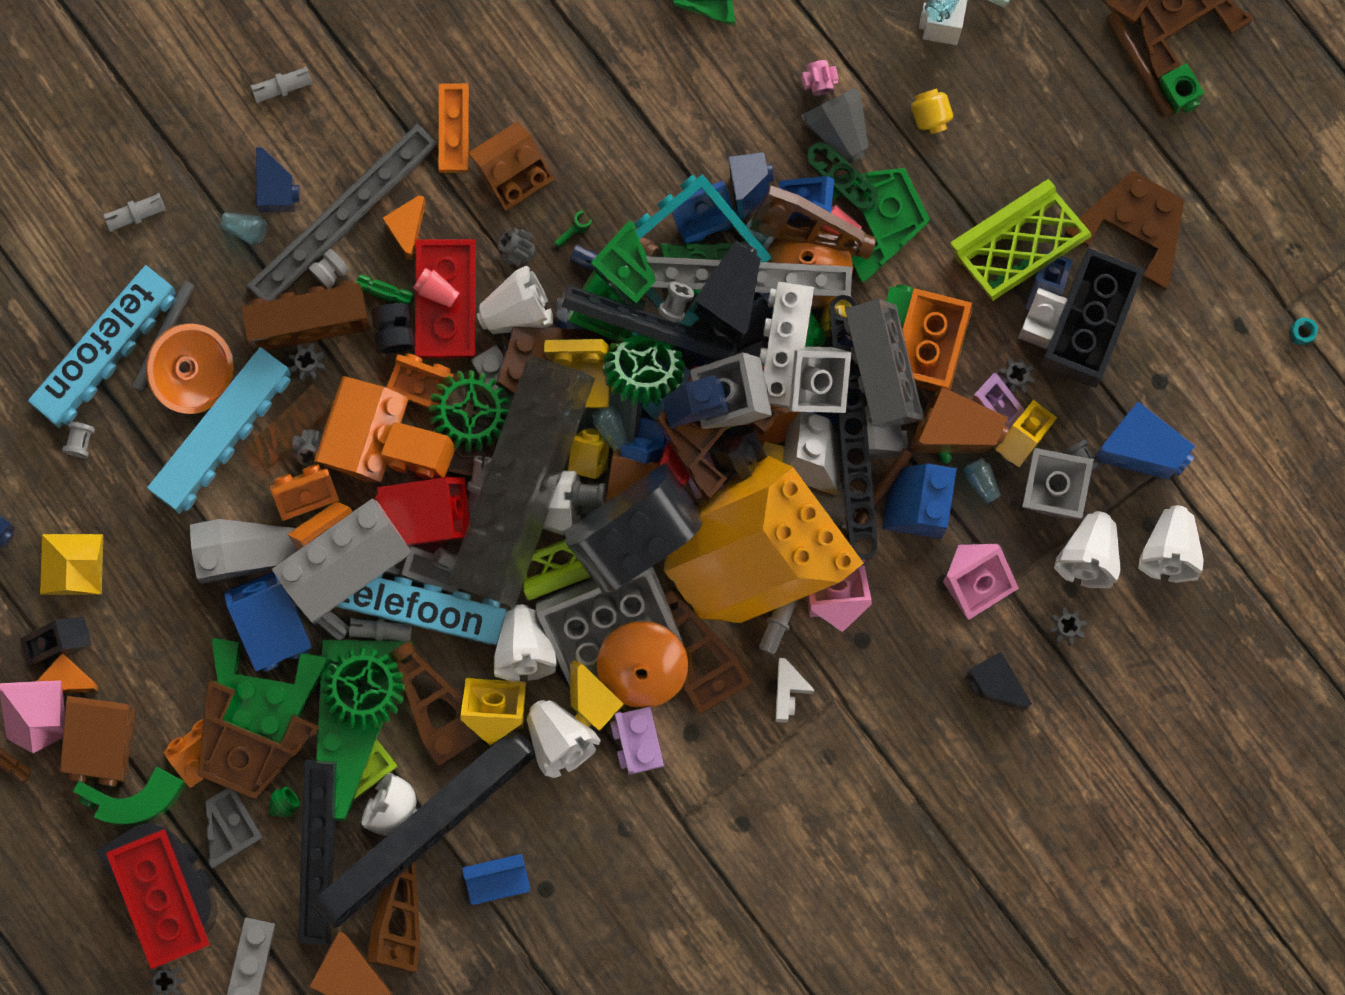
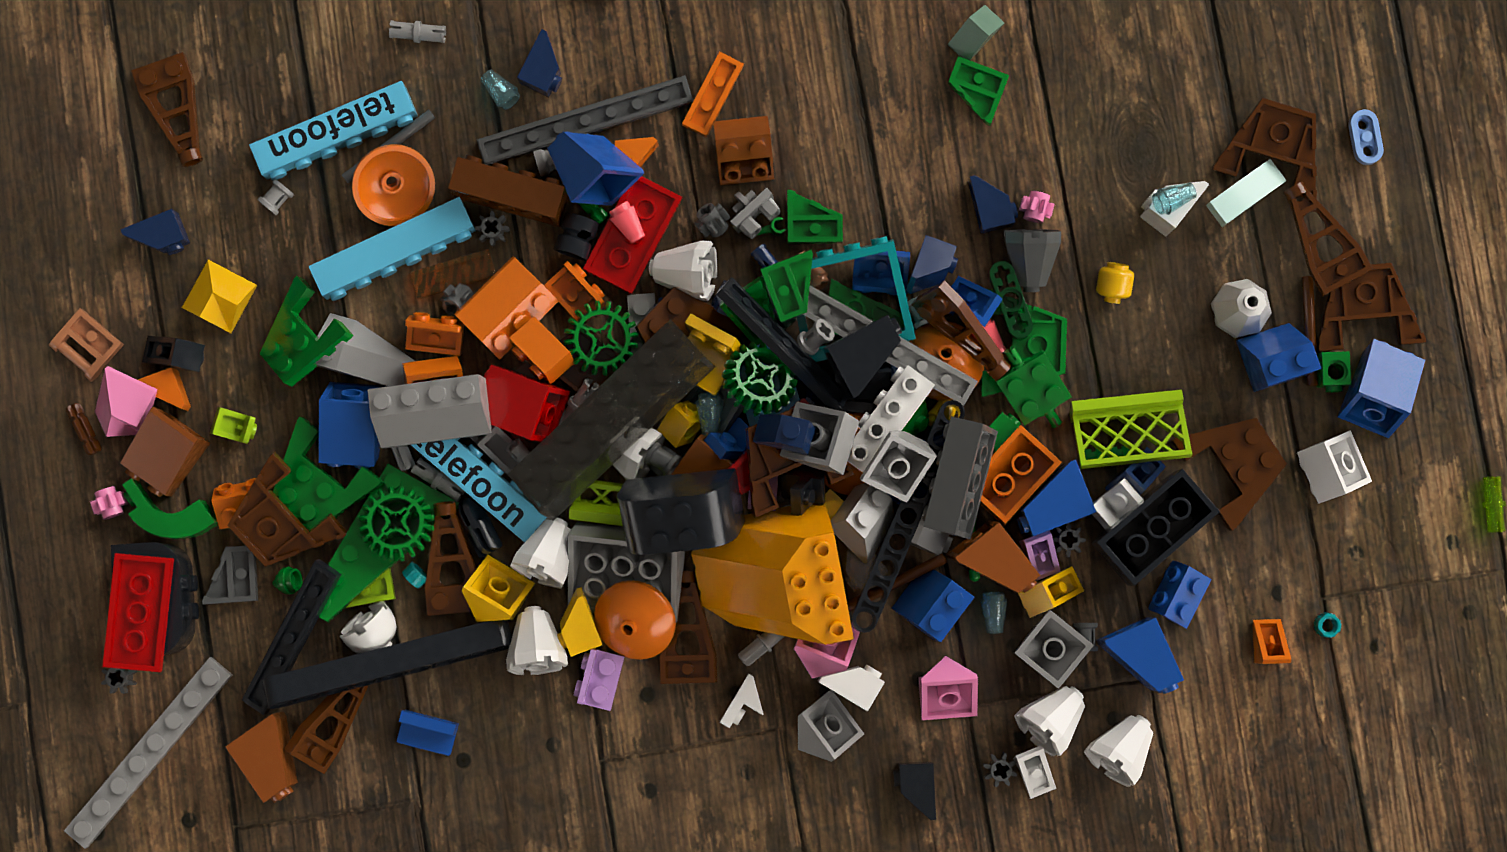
camera: 30 degrees right, 5 degrees up
none -> bright pink gear [90,486,128,520]
none -> lime bracket [210,407,257,444]
none -> green wing [260,275,353,387]
none -> teal axle [402,562,427,589]
none -> black arm [457,497,503,558]
none -> blue slope [547,132,644,206]
none -> light grey hips [730,188,780,239]
none -> green wing [787,190,843,244]
none -> light grey slope [798,690,864,762]
none -> white slope [817,664,885,711]
none -> dark blue slope [967,175,1018,234]
none -> green plate [996,346,1072,428]
none -> white slope [1013,745,1056,799]
none -> blue slope [1015,460,1096,538]
none -> blue bracket [1148,560,1212,629]
none -> white cone [1211,279,1272,338]
none -> blue slope [1236,323,1321,392]
none -> orange slope [1252,619,1291,664]
none -> white slope [1297,430,1372,504]
none -> slope [1338,339,1425,438]

